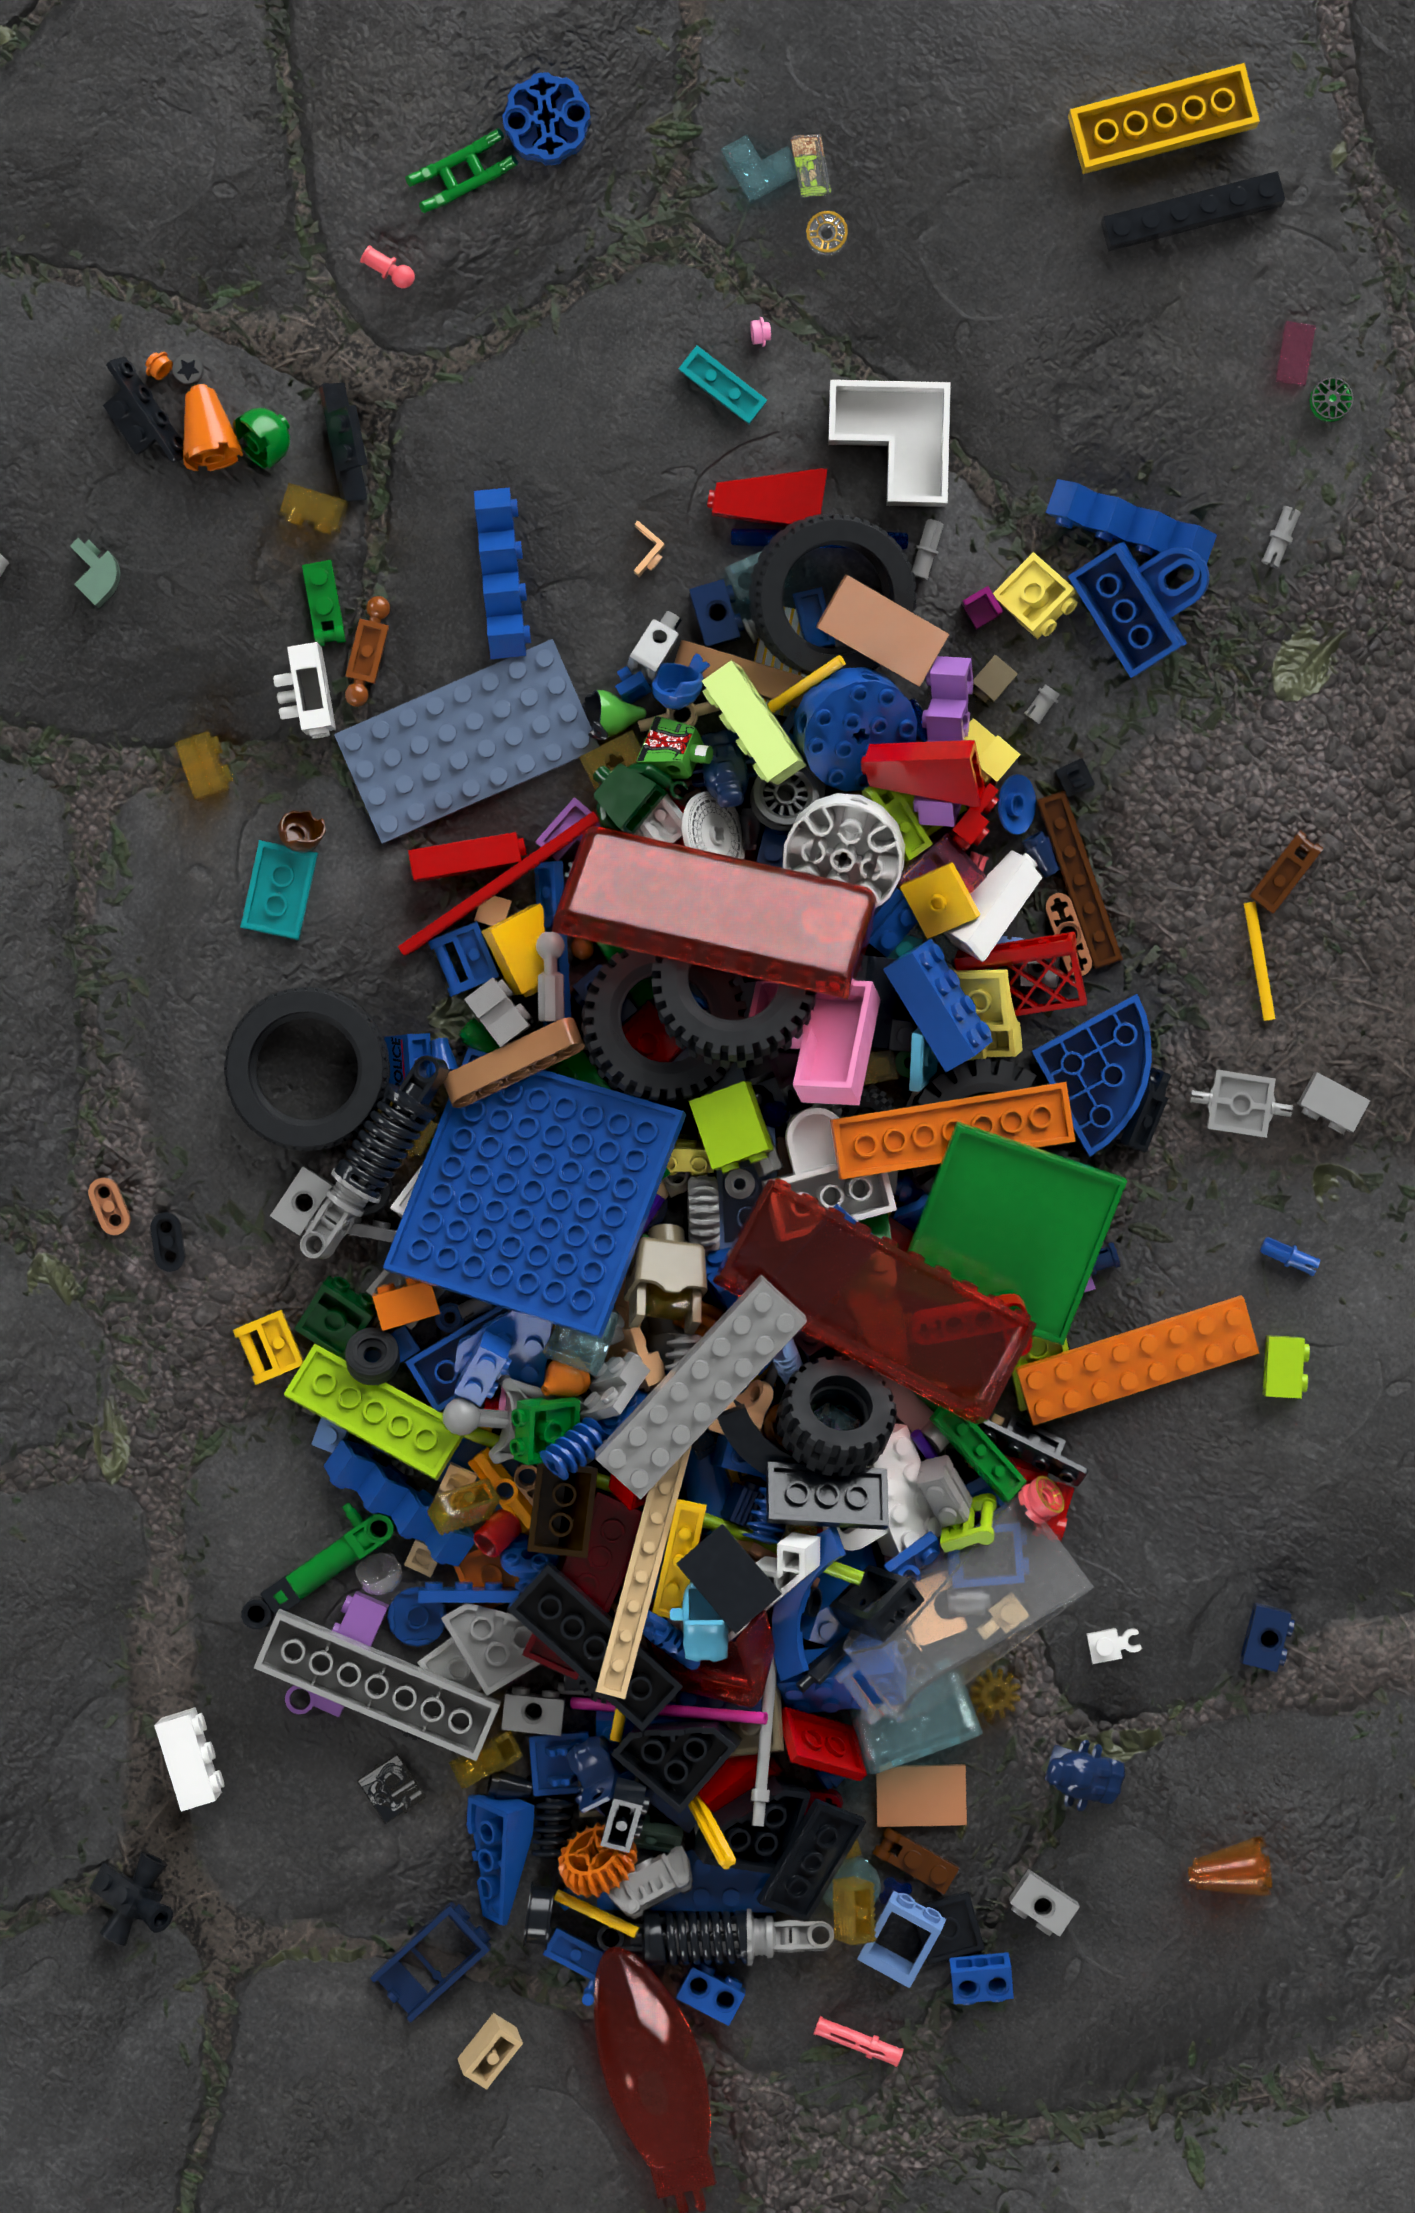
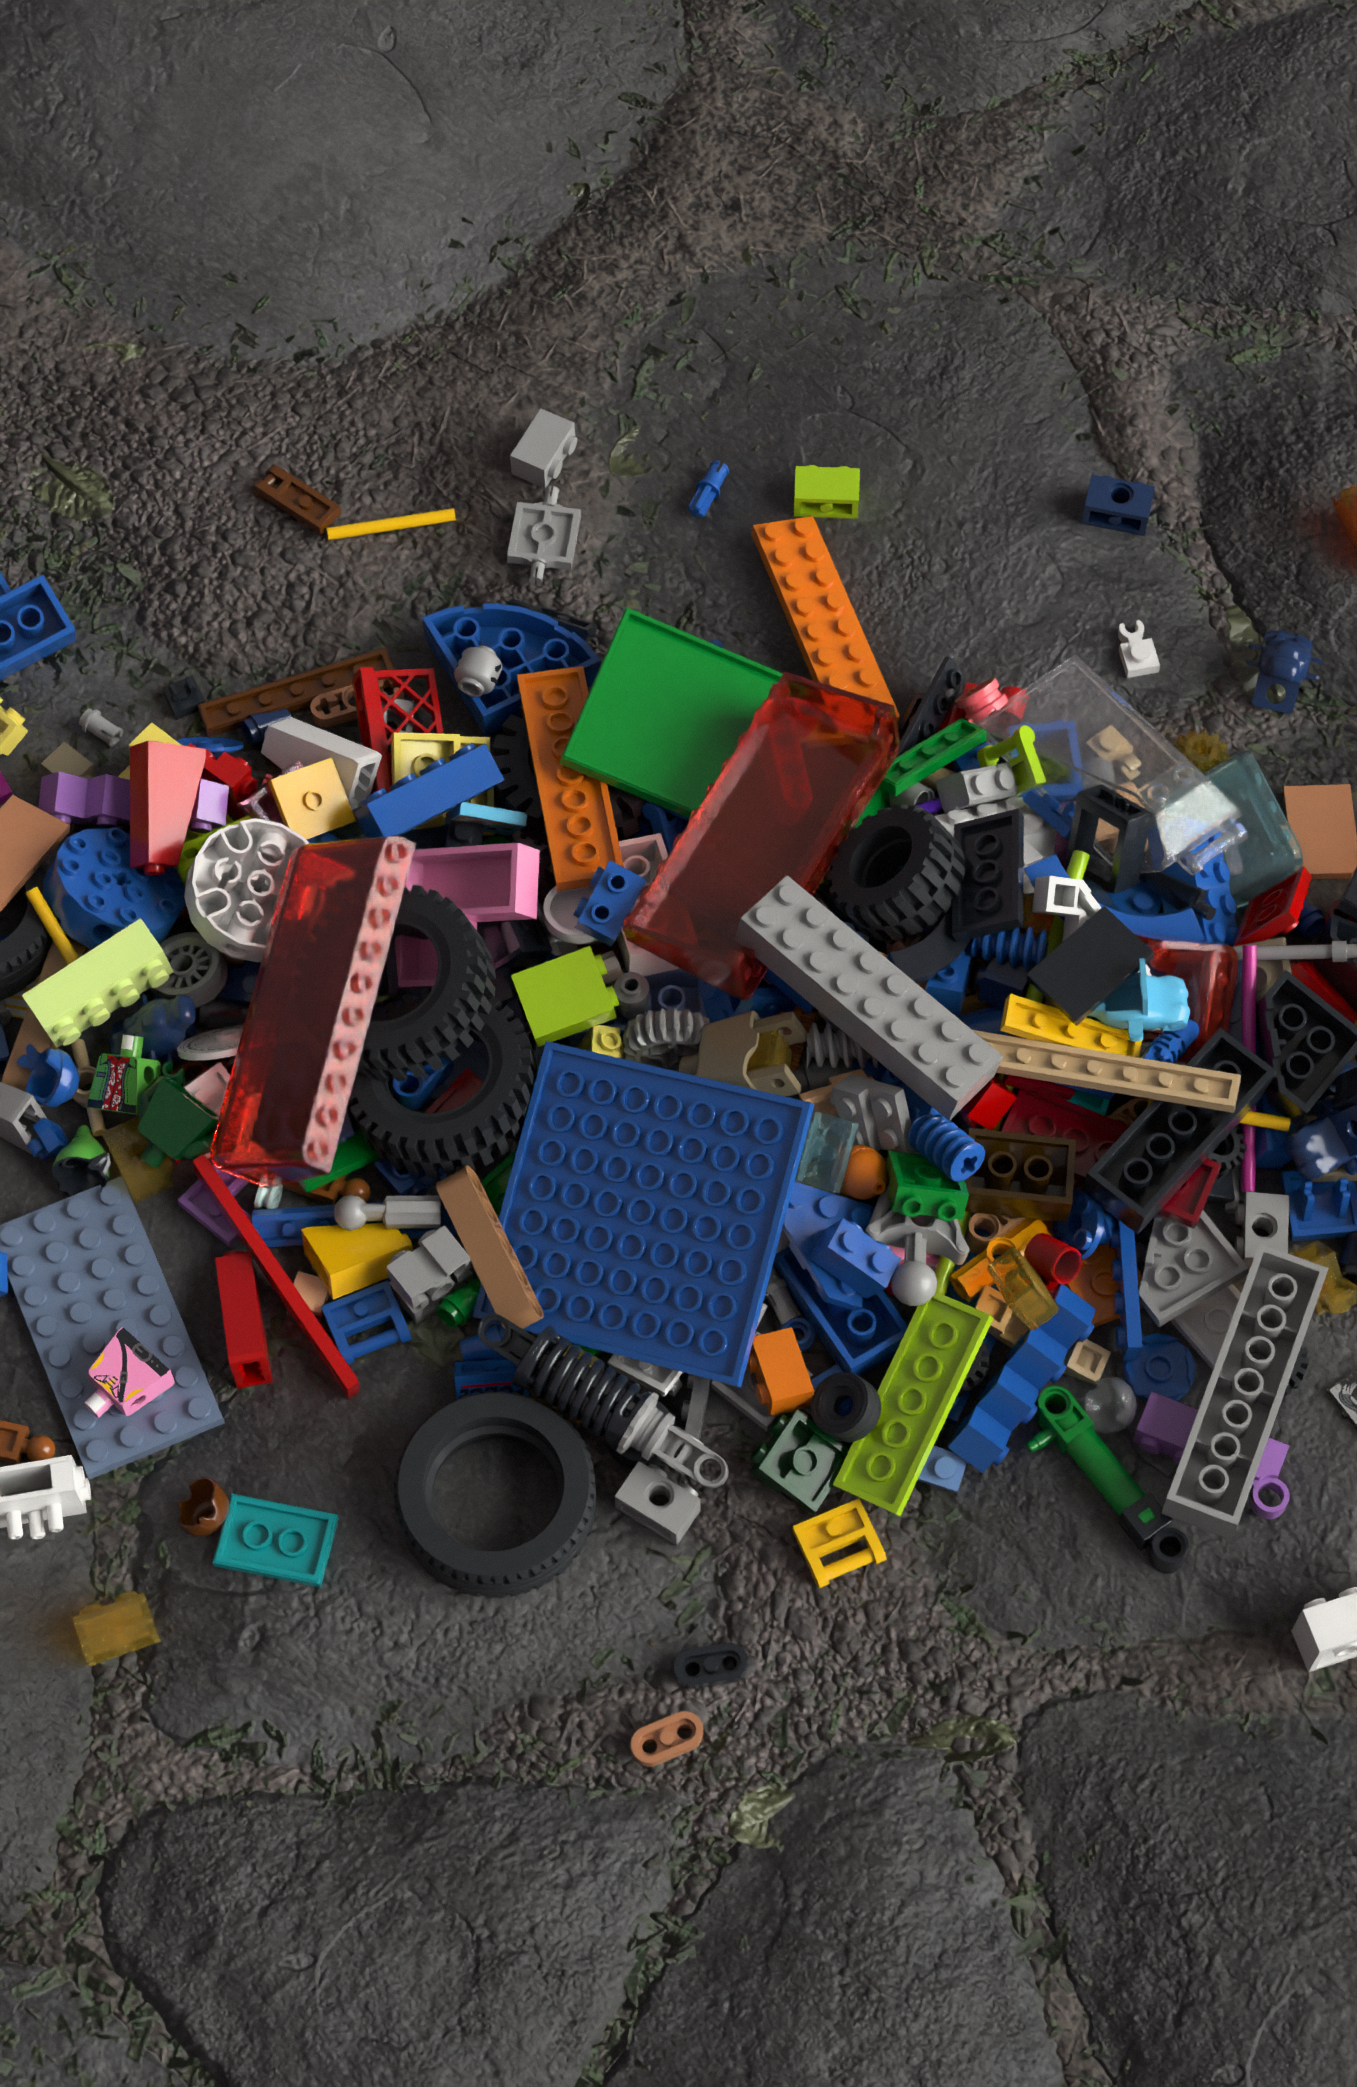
camera: 85 degrees left, 25 degrees down
none -> bright pink torso [84,1327,175,1418]
none -> light grey head [454,645,502,697]
none -> blue brick [573,860,647,947]

